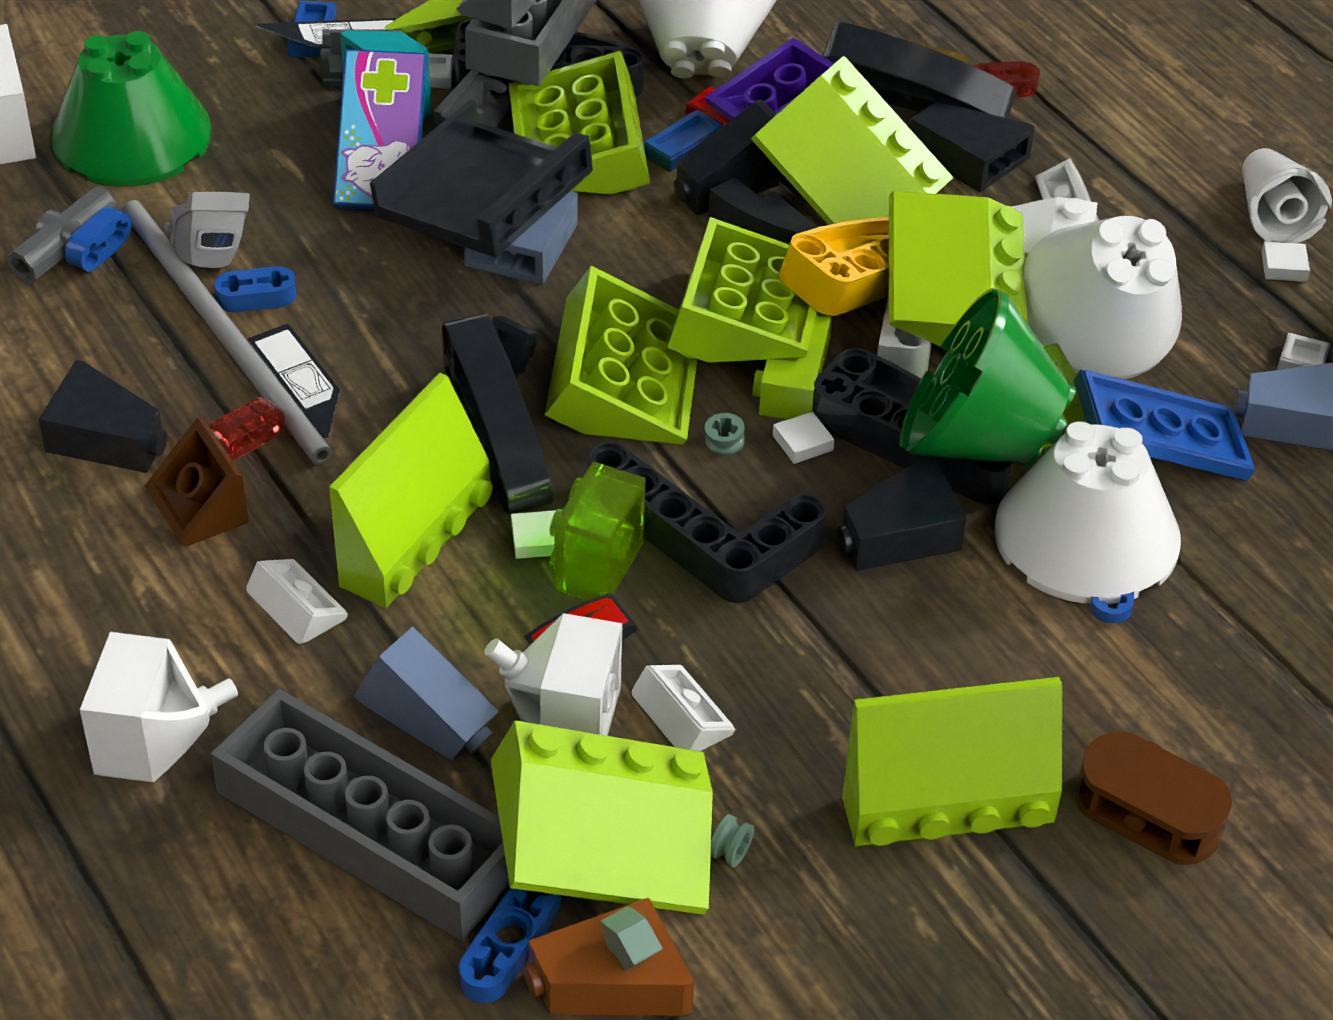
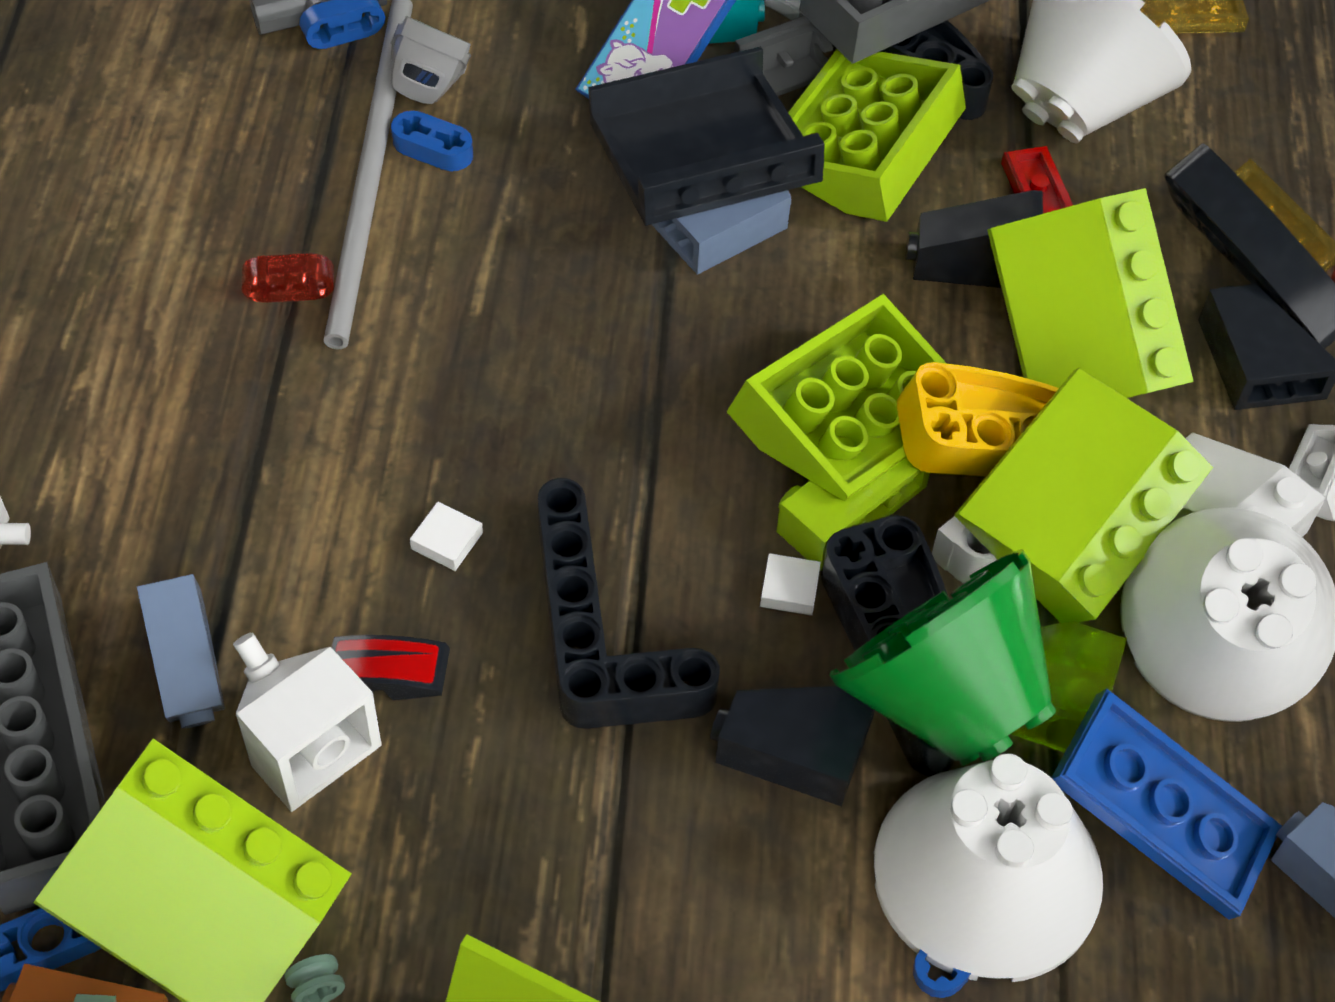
camera: 35 degrees right, 10 degrees up
black slope [38,360,167,473] -> none
reddish brown slope [145,417,249,546] -> none
white slope [246,559,348,644] -> none
sticker [248,324,340,439] -> none
lime slope [329,373,493,608] -> none
black beam [442,313,553,514] -> none
black tile [492,316,538,374] -> none
lime slope [544,266,697,445] -> none
clear neon green slope [549,462,646,600] -> none
white slope [632,665,736,751] -> none
blue tile [643,110,723,172] -> none
dark purple slope [705,37,834,120] -> none
sand green bush [705,413,745,455] -> none
black slope [708,178,818,244] -> none

